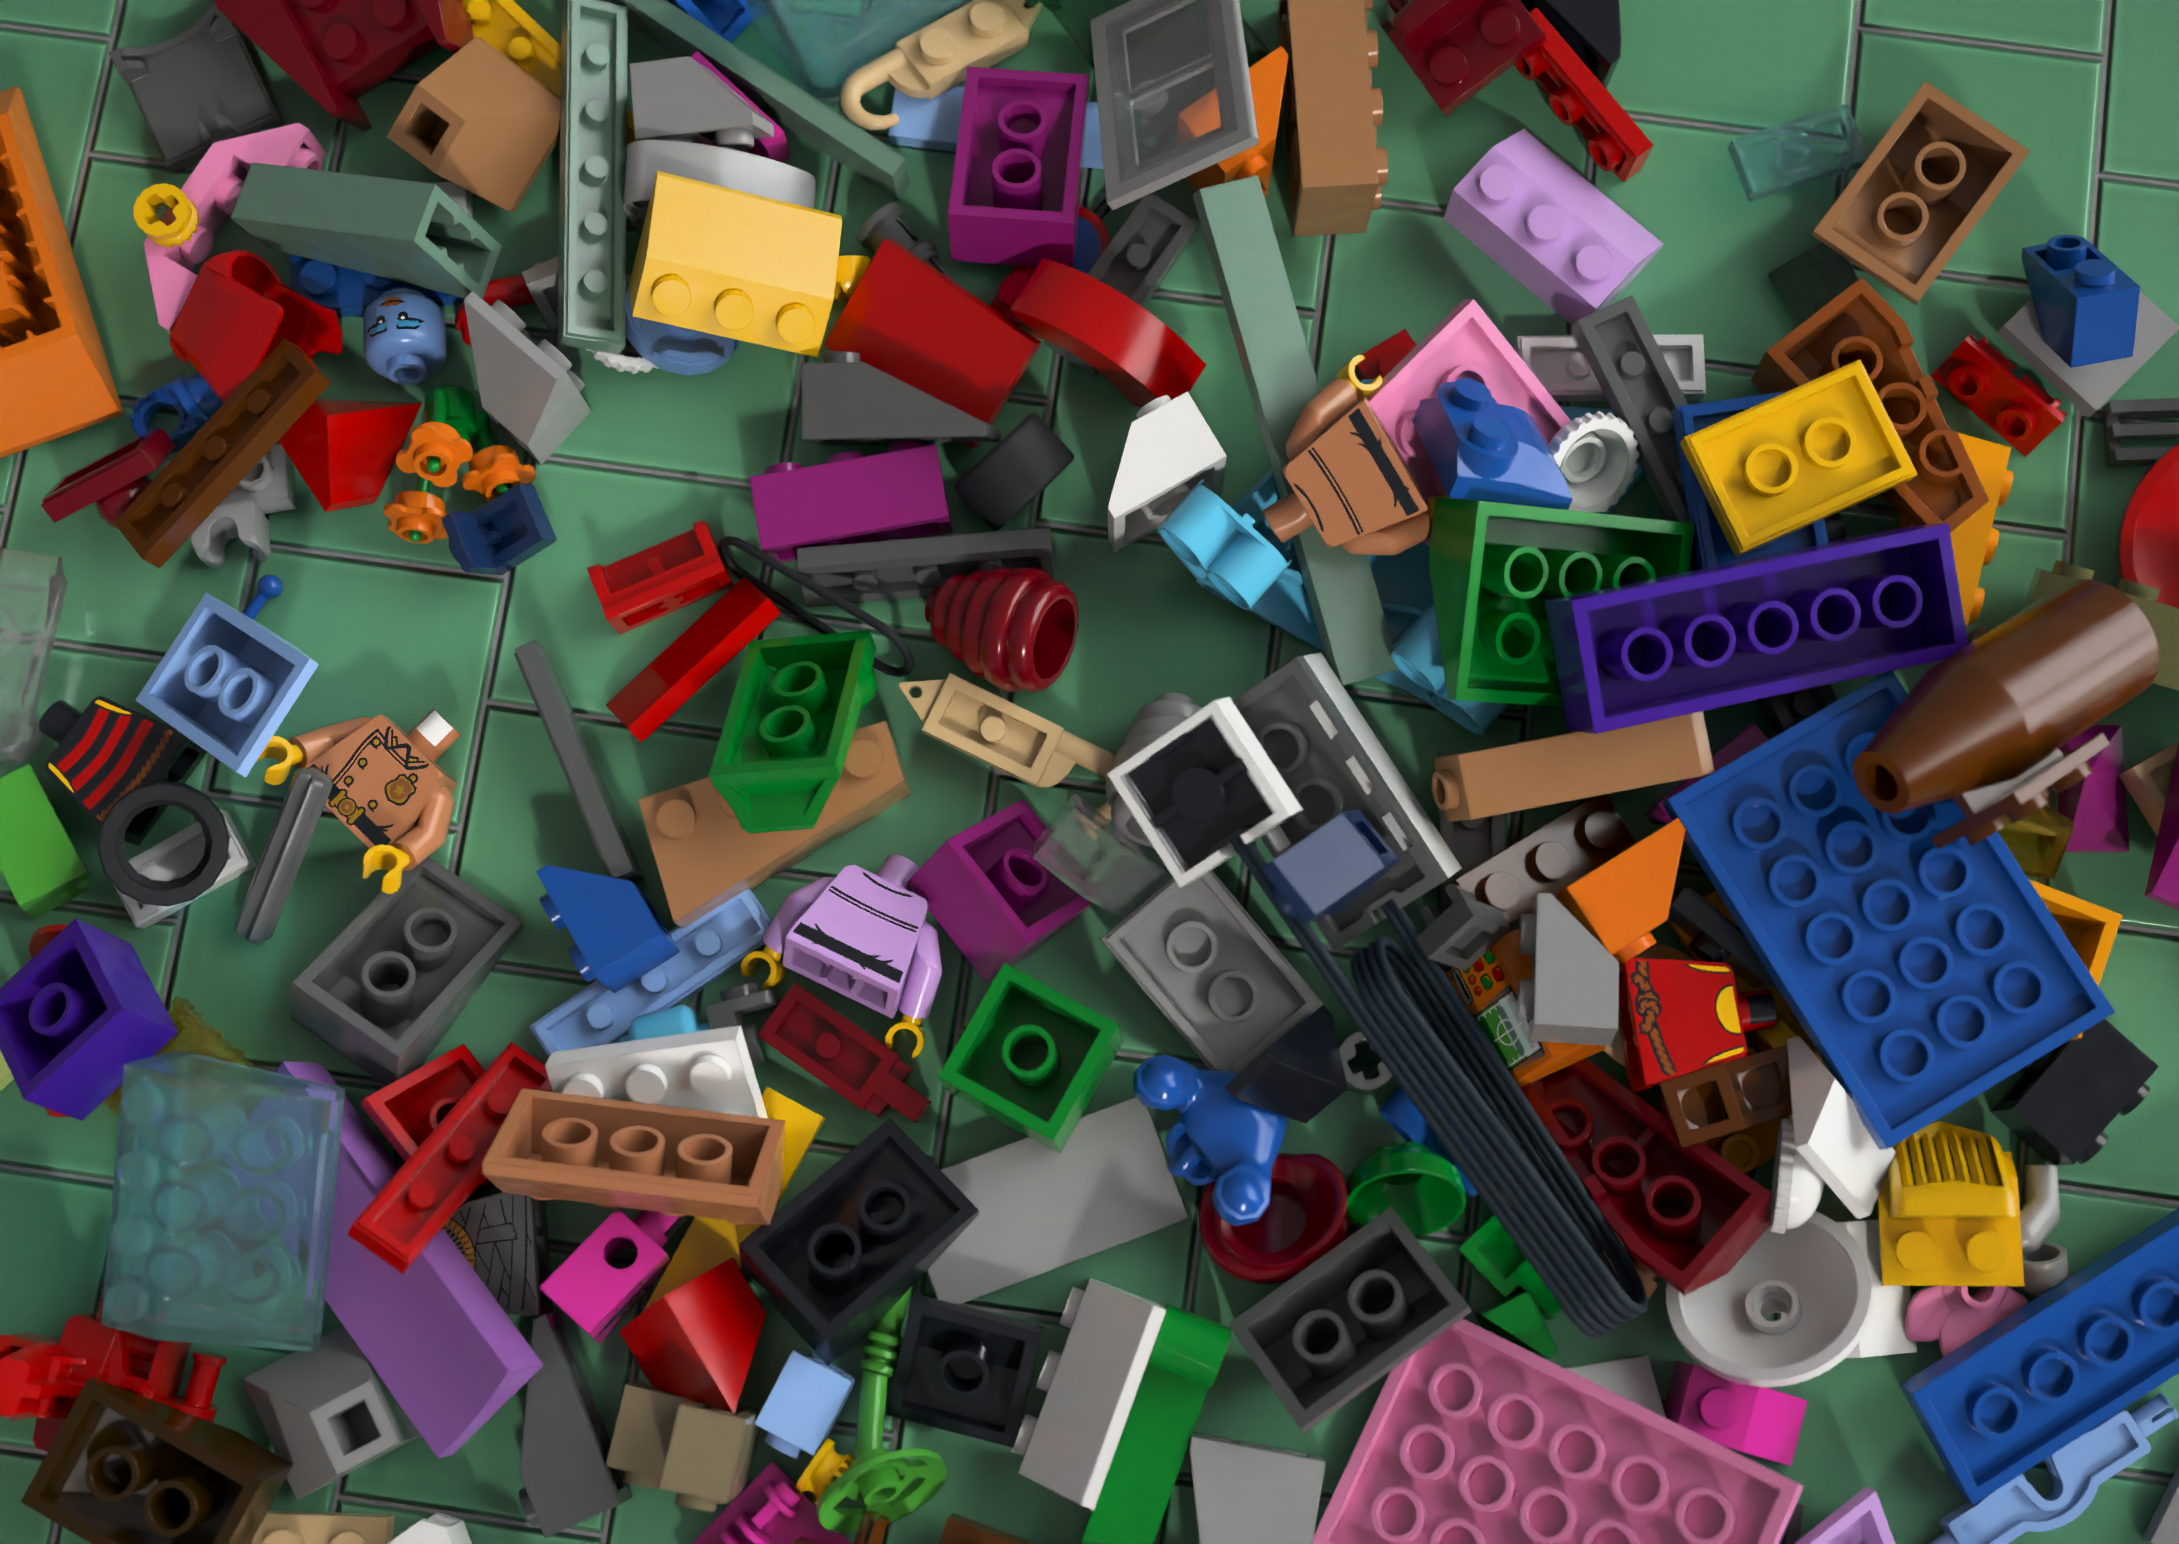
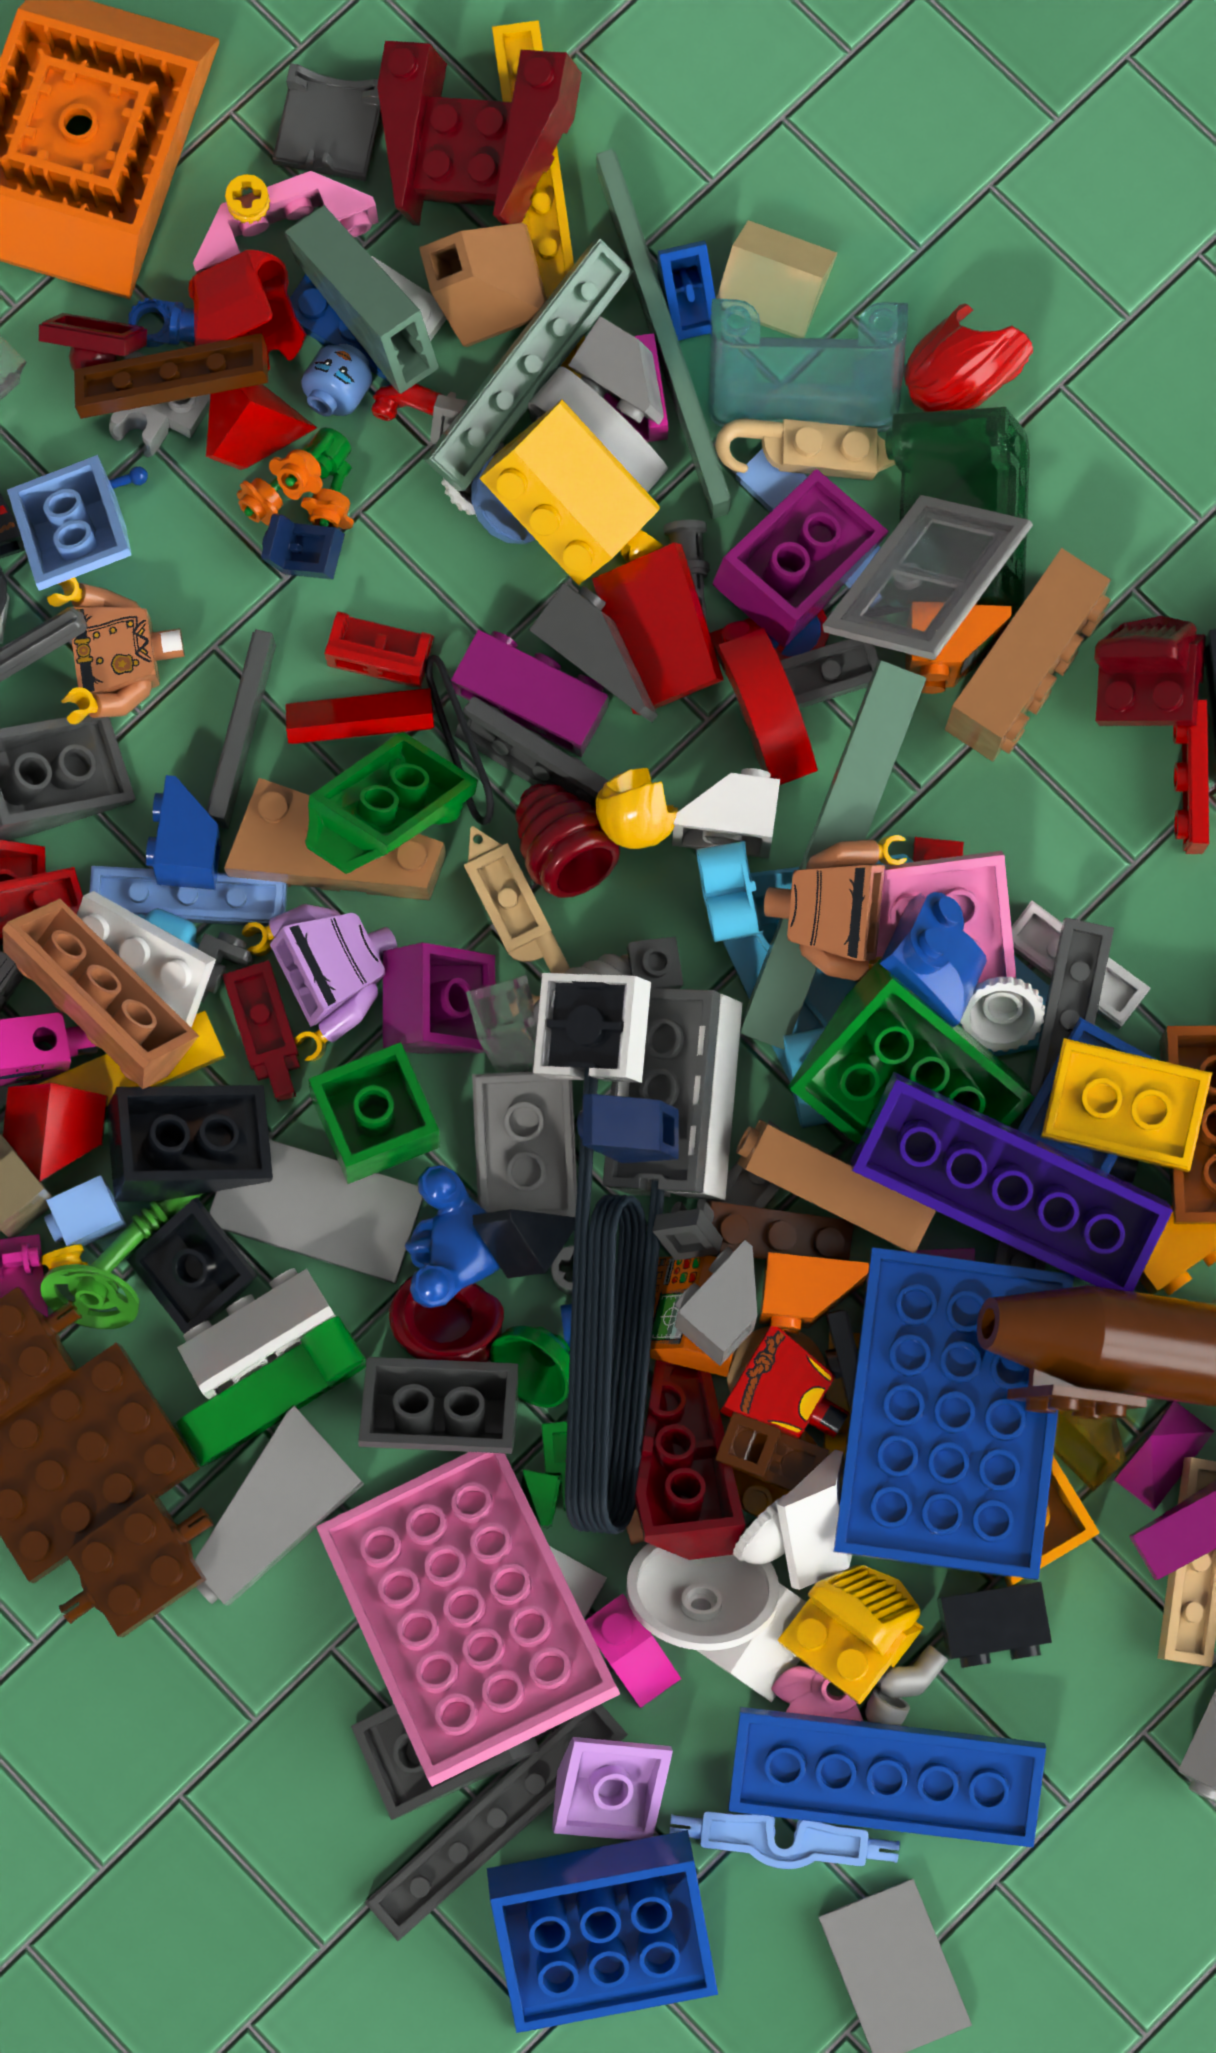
camera: 35 degrees right, 0 degrees up
light grey slope [464,291,592,465] -> none
black tyre [955,413,1074,531] -> none
lavender slope [1443,129,1664,326] -> none
none -> yellow hair [596,768,678,849]
none -> dark grey bracket [627,936,684,989]

